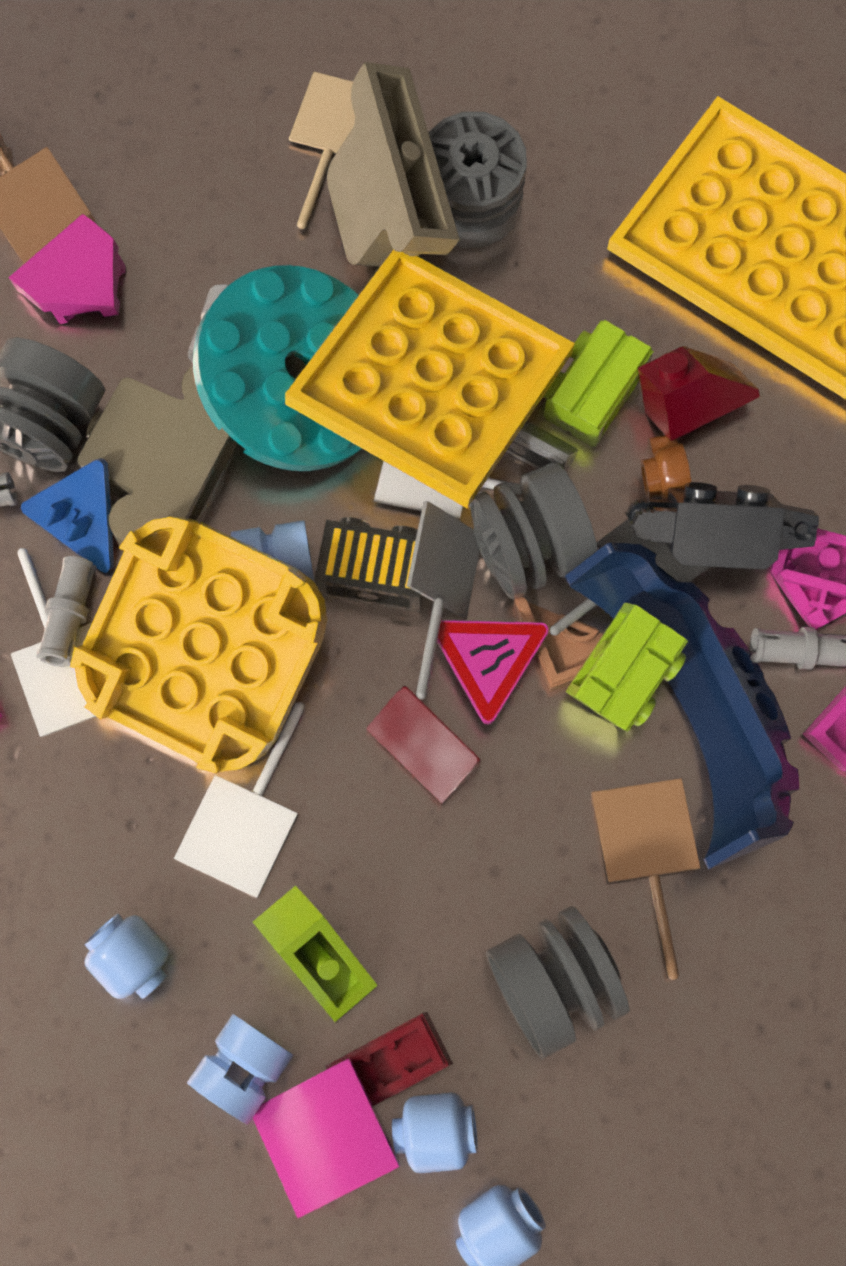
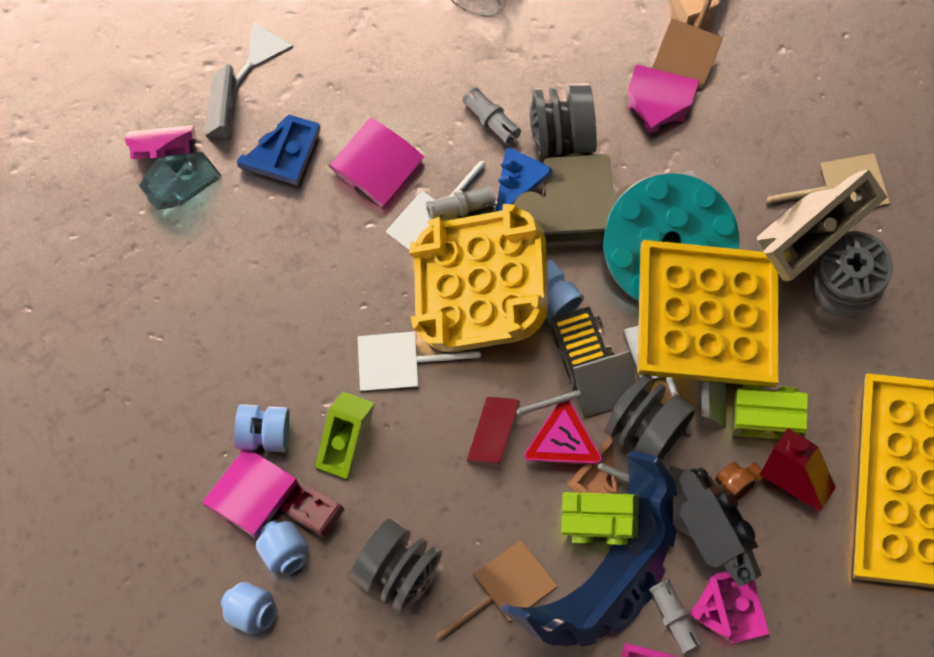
camera: 65 degrees right, 5 degrees down
light blue head [84,914,169,999] -> none

